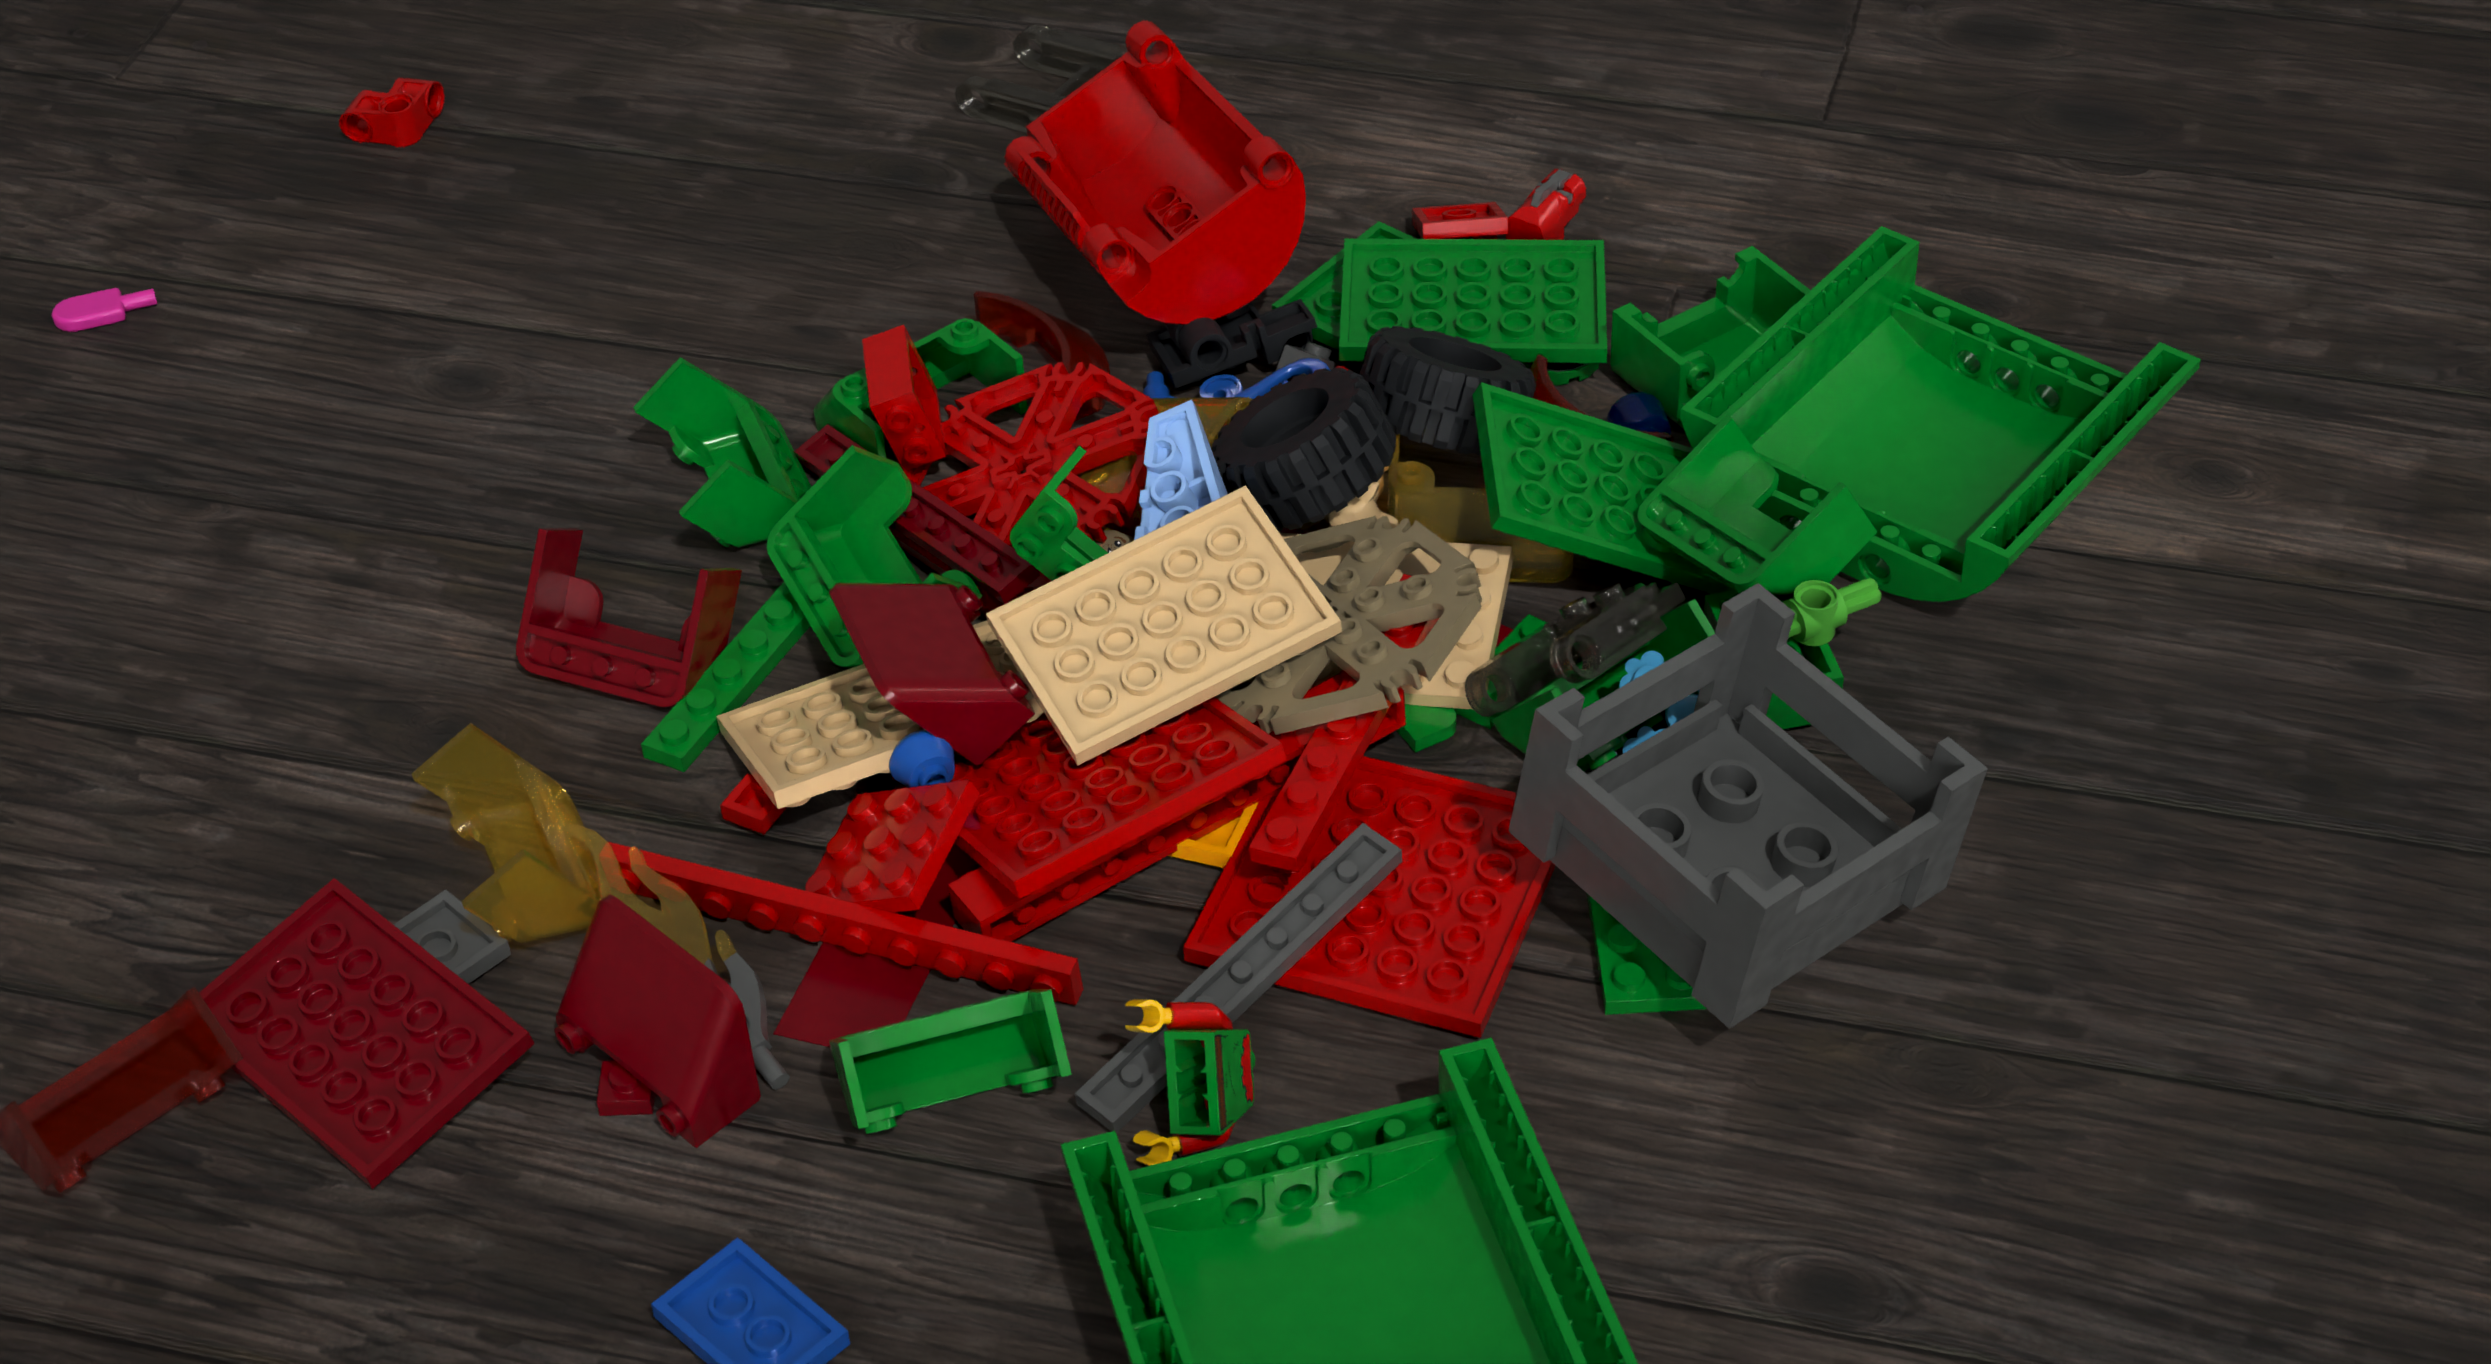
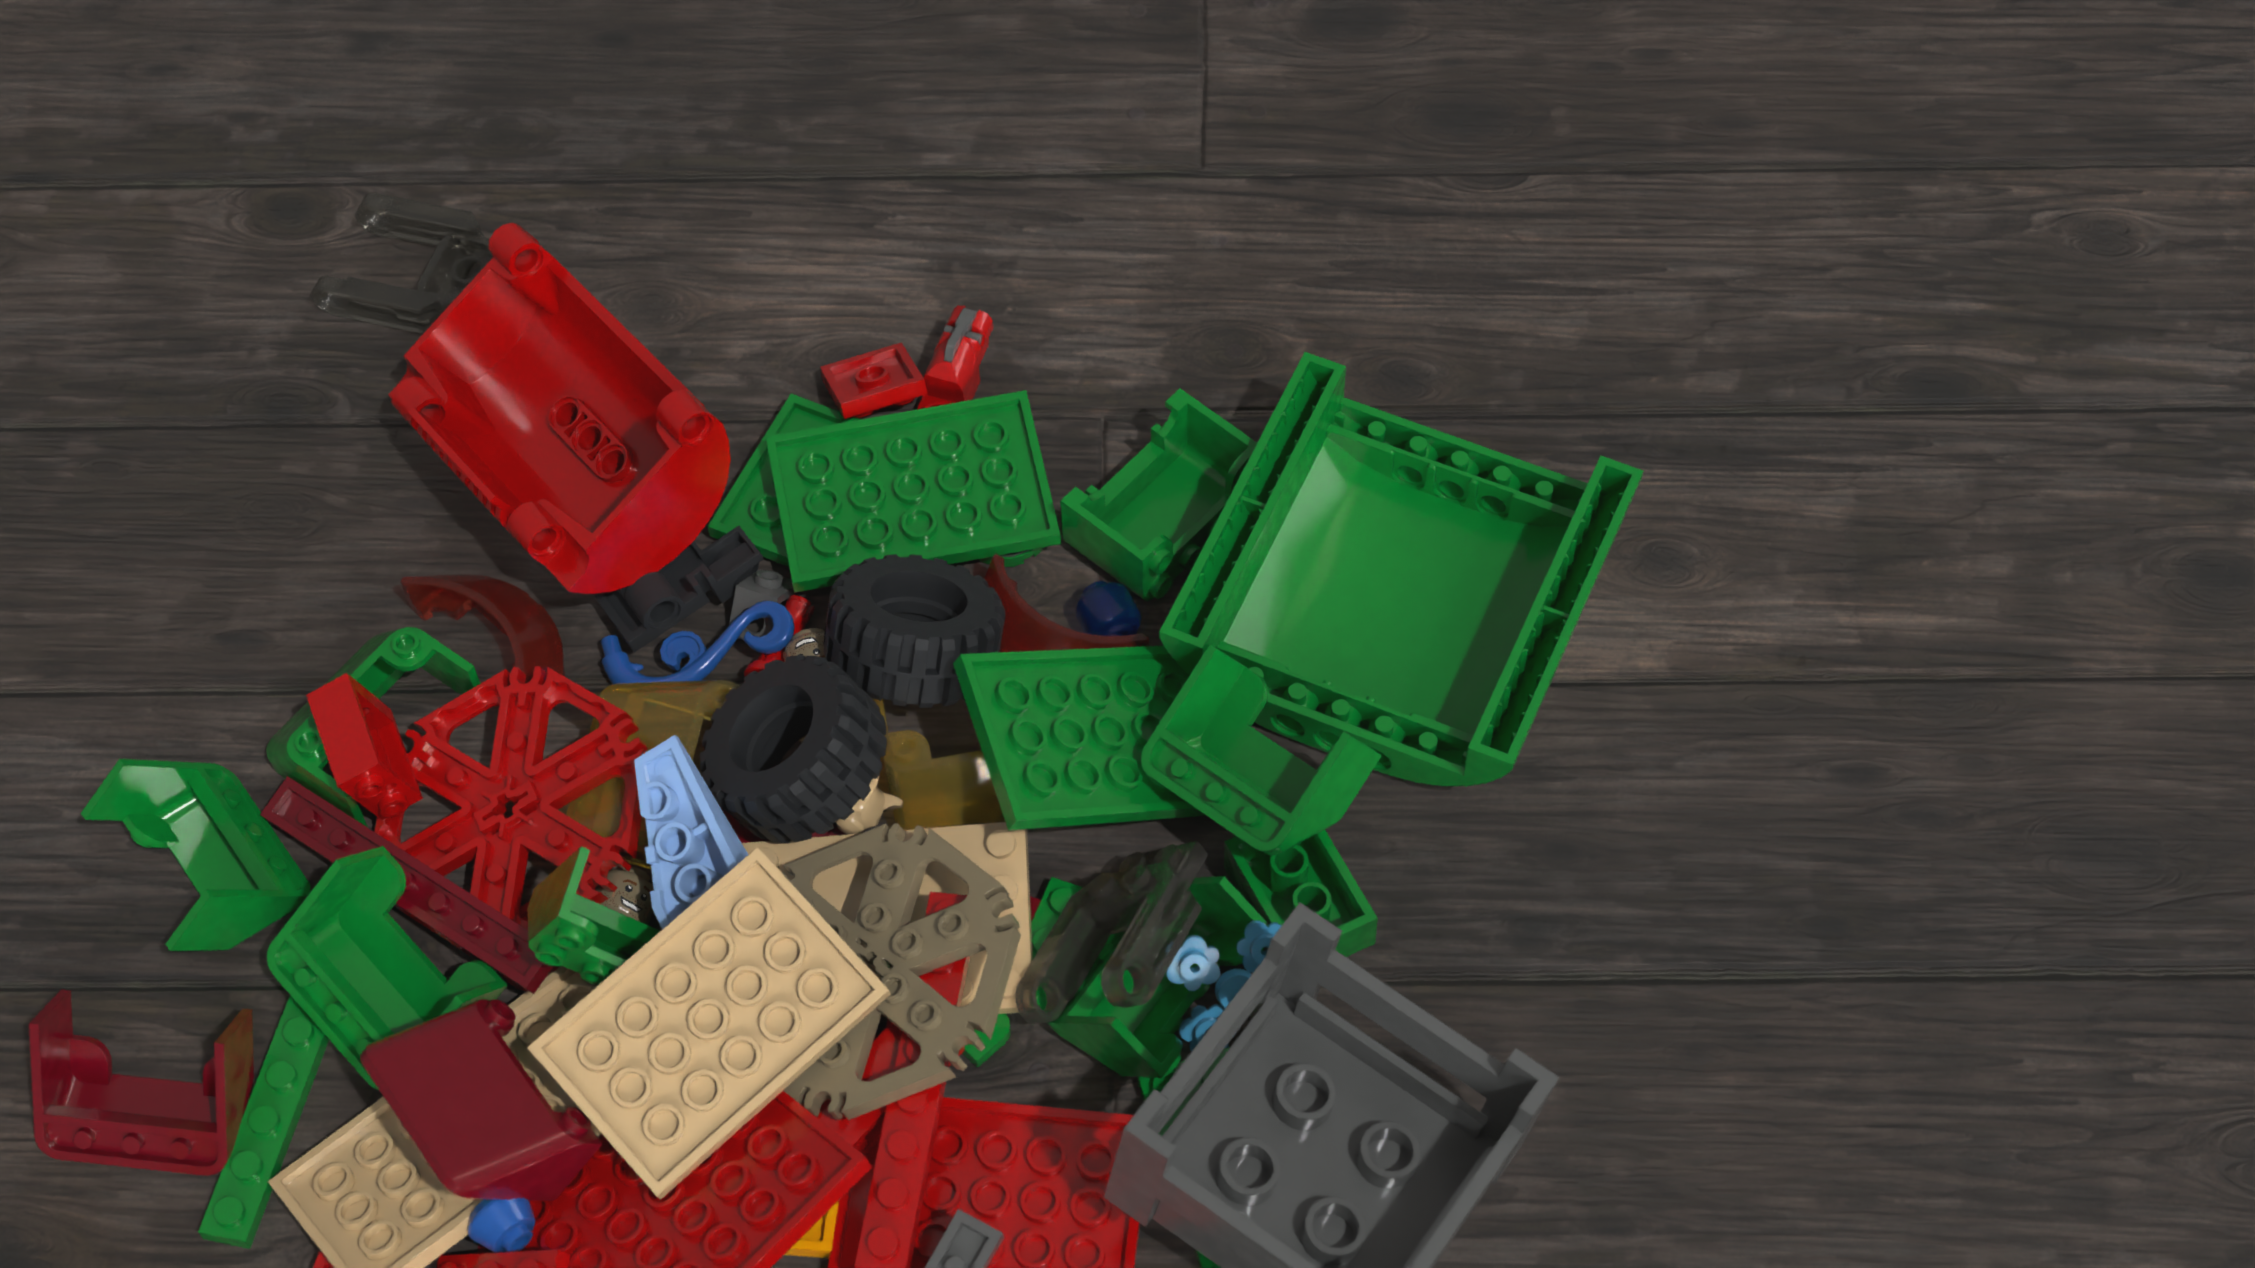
camera: 15 degrees left, 15 degrees up
bright green axle [1783,578,1882,646] -> none

